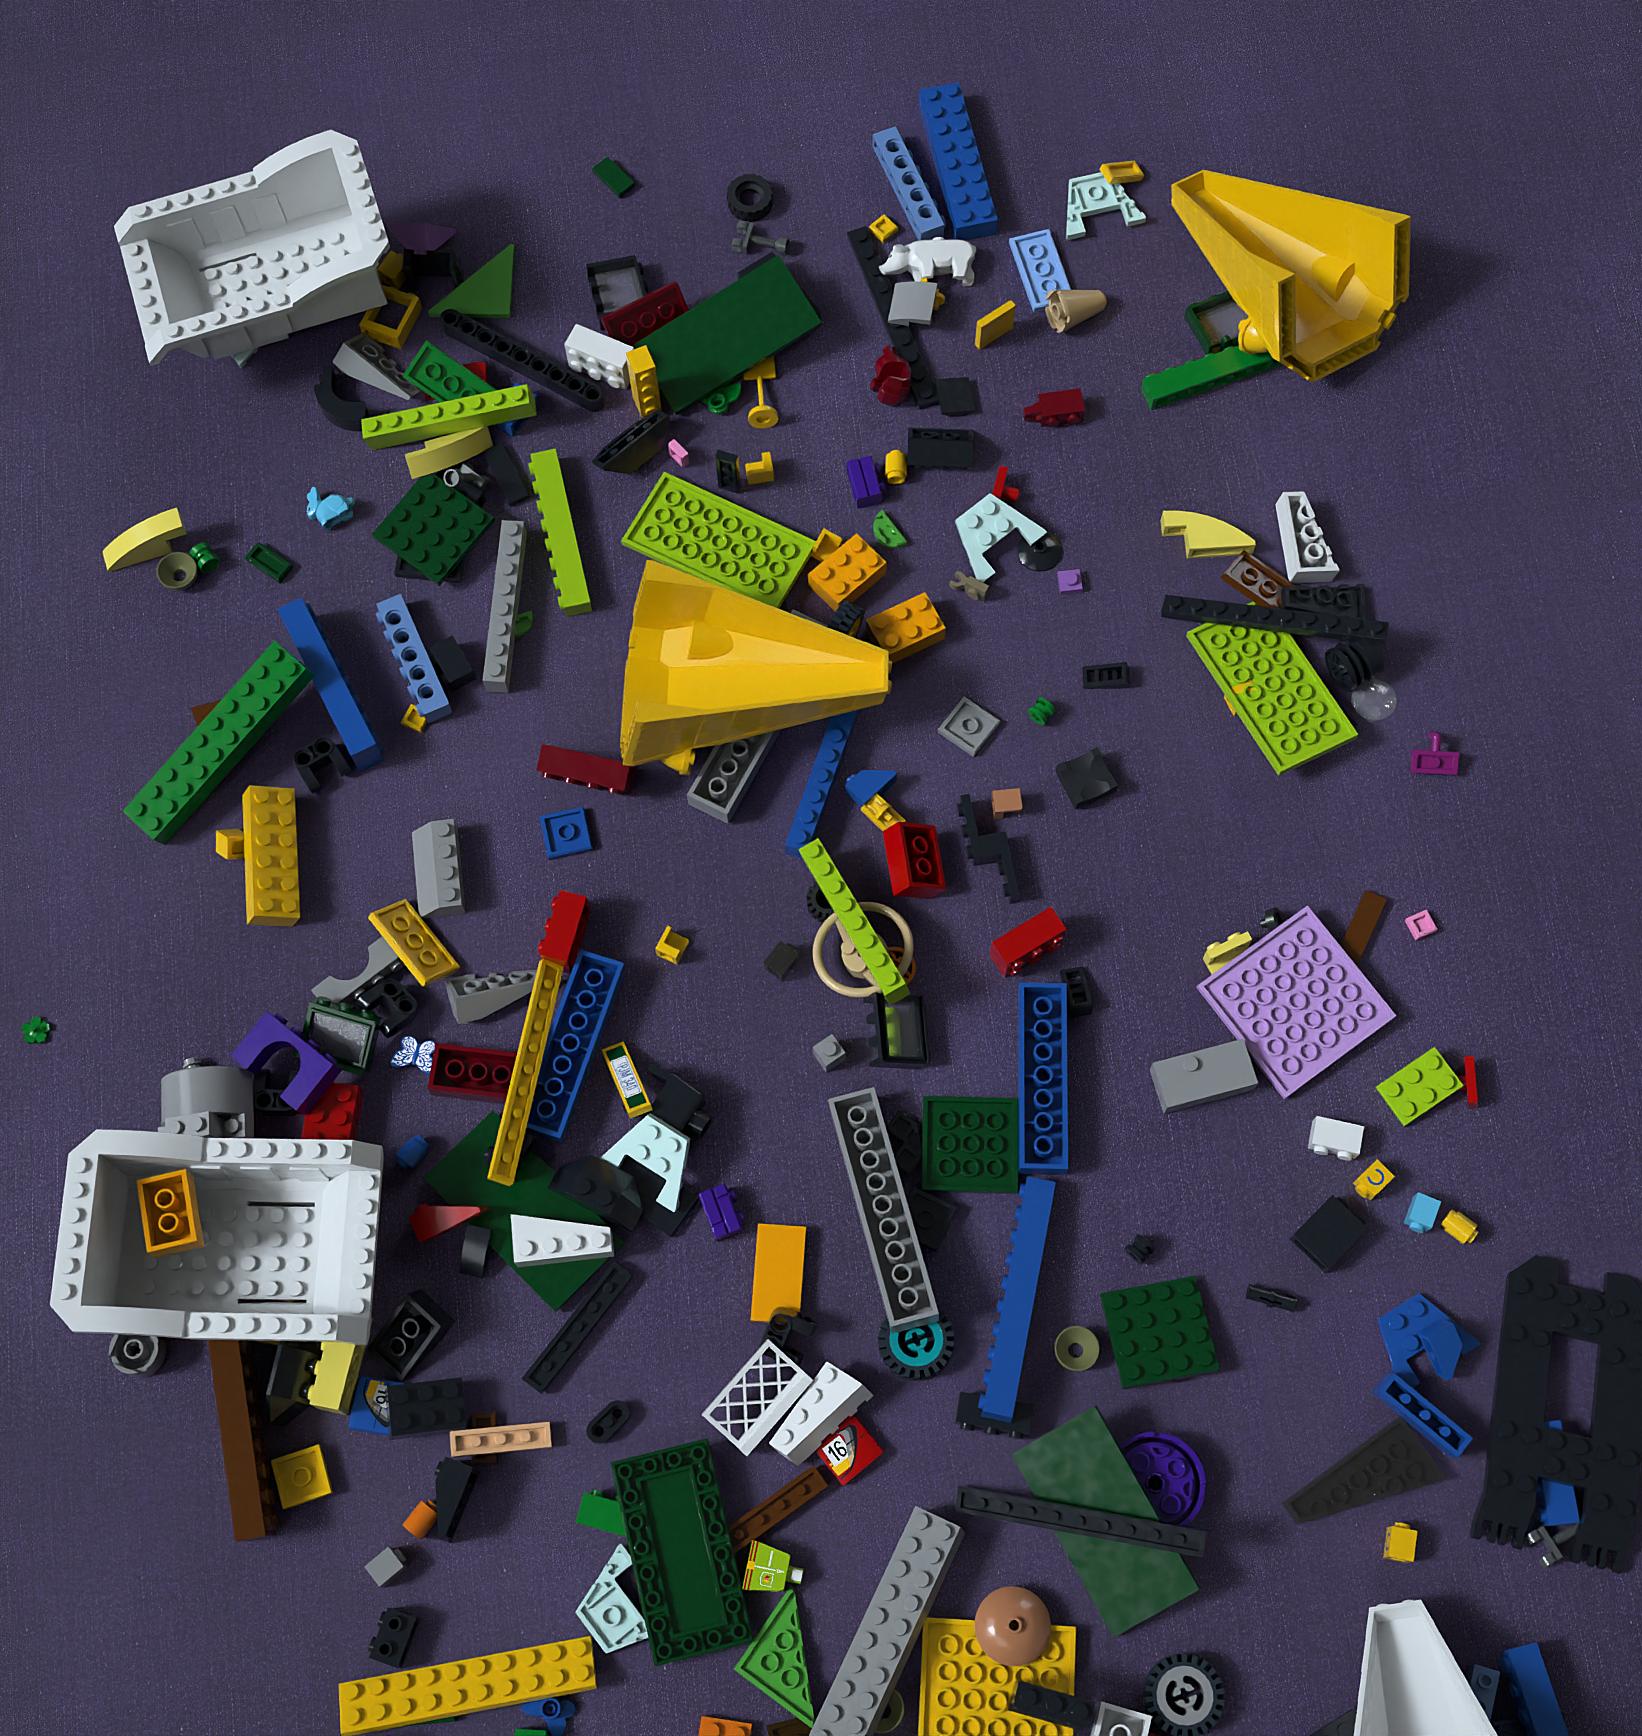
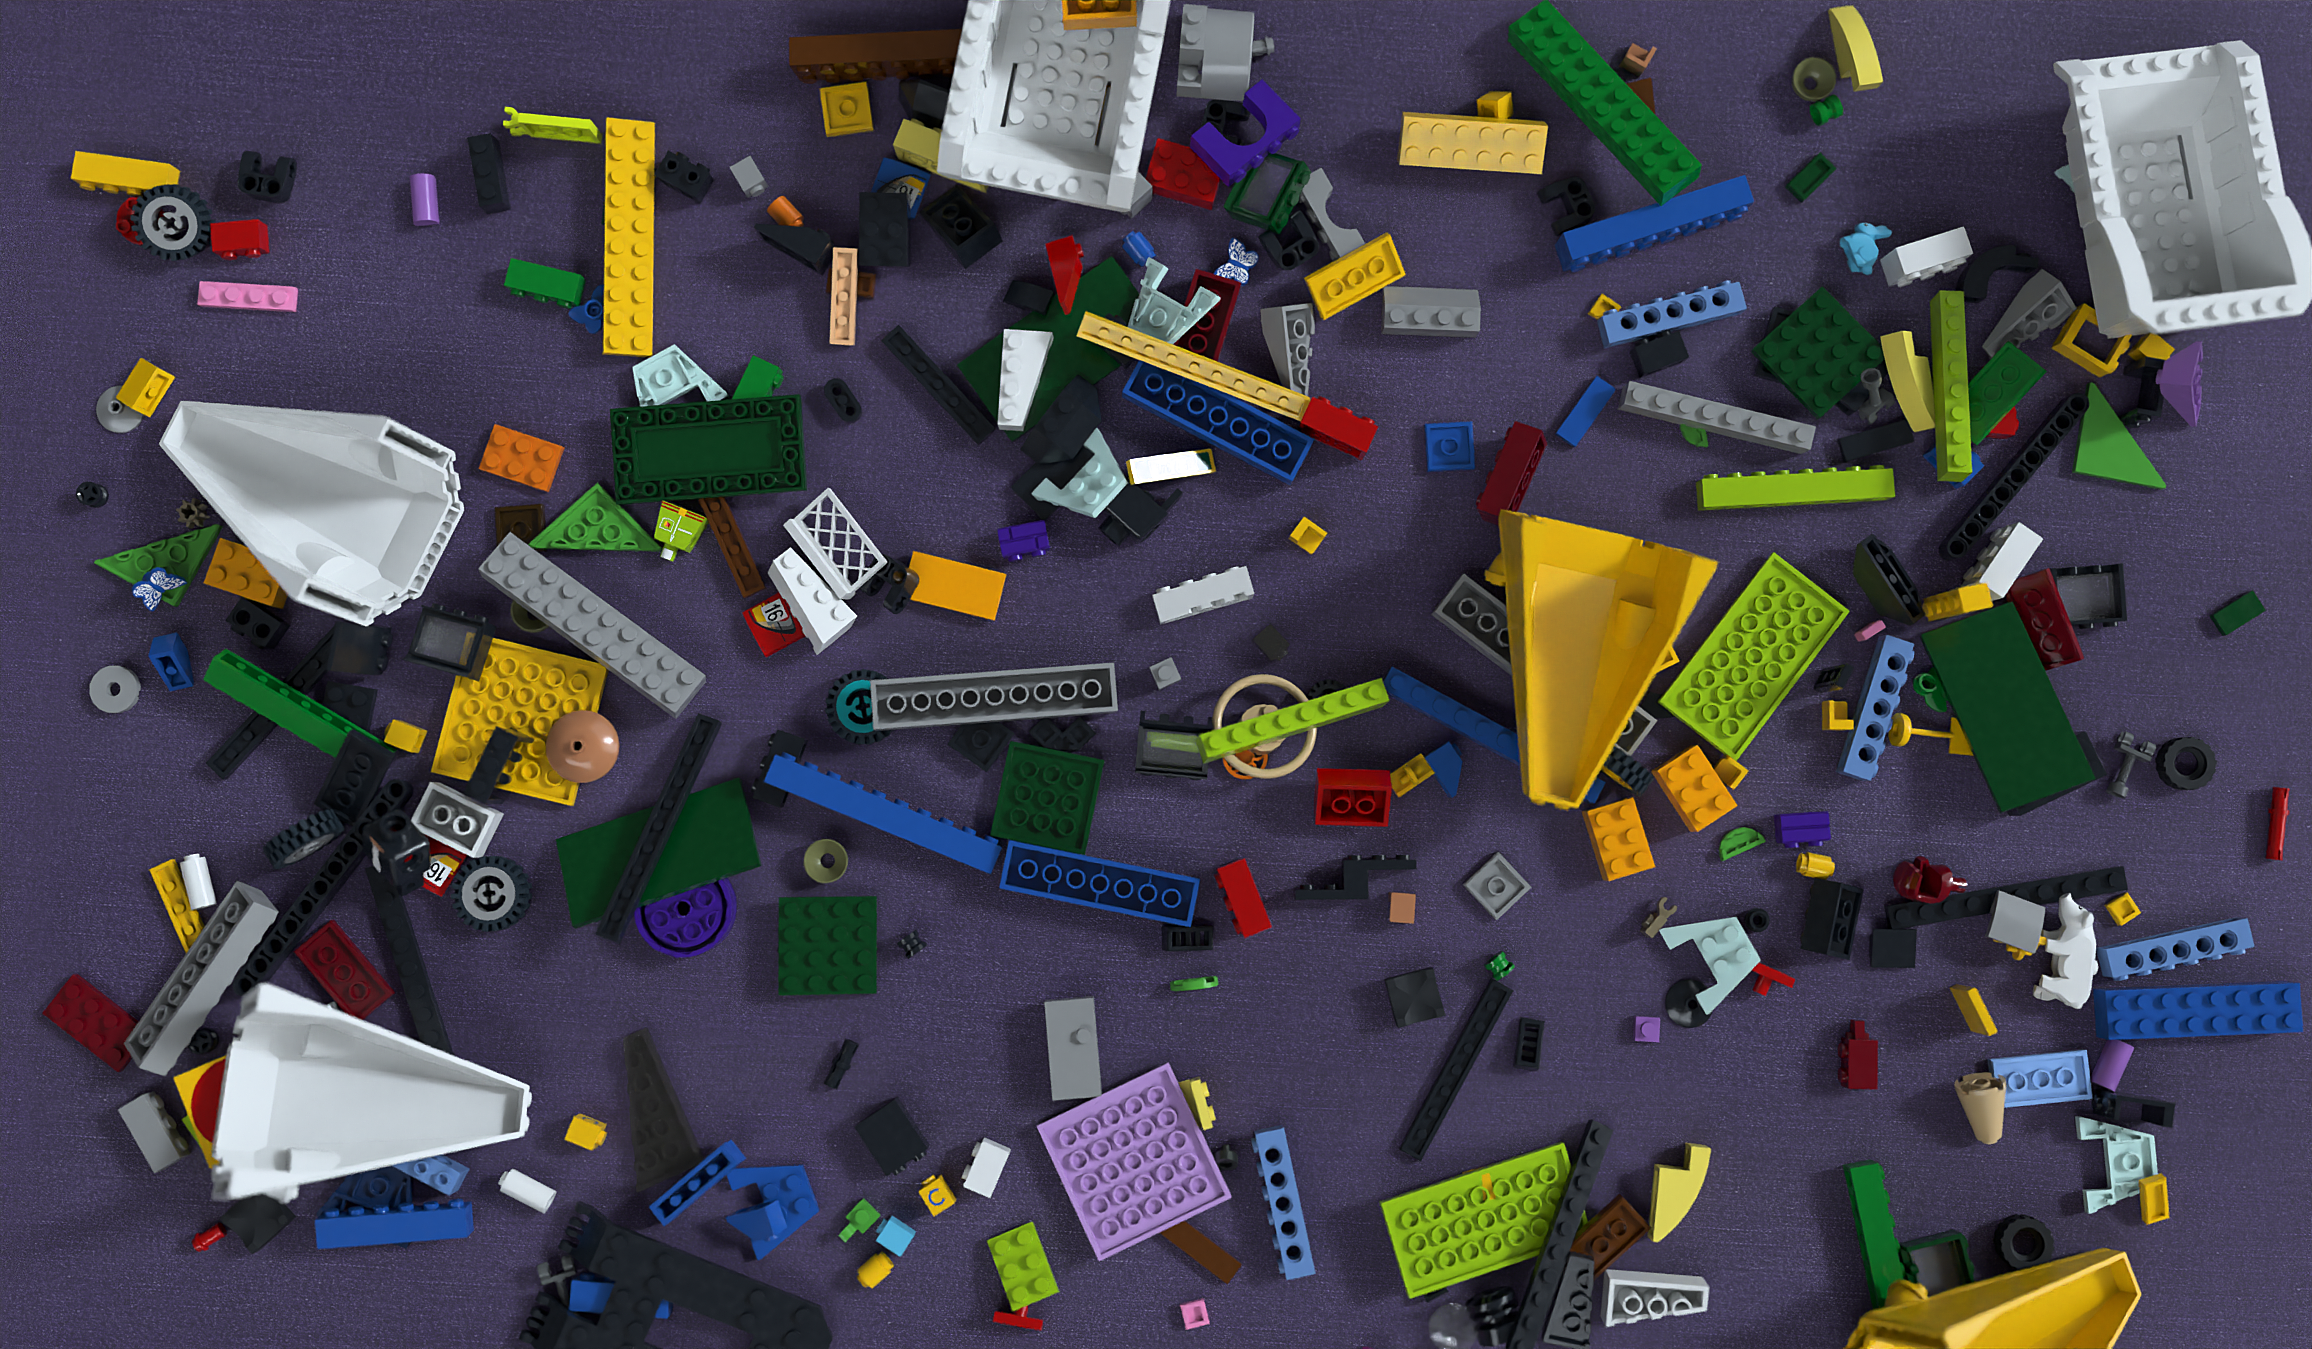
camera: 95 degrees right, 15 degrees up
none -> white brick [498,1169,557,1214]
none -> bright green plate [838,1198,881,1242]
none -> light aqua wing [1128,257,1221,344]
none -> white wedge [1153,566,1254,625]
none -> bright green tile [1170,976,1219,991]
none -> medium blue brick [1251,1125,1315,1280]
none -> black tile [1399,978,1514,1161]
none -> blue tile [1555,376,1616,448]
none -> nougat panel [1619,43,1657,77]
none -> black plate [1745,908,1770,932]
none -> medium blue brick [1836,635,1914,781]
none -> white brick [1880,227,1973,287]
none -> black tyre [1993,1214,2054,1270]
none -> medium lavender brick [2090,1040,2134,1092]
none -> black panel [2091,1089,2176,1128]
none -> red pin [2265,787,2290,861]

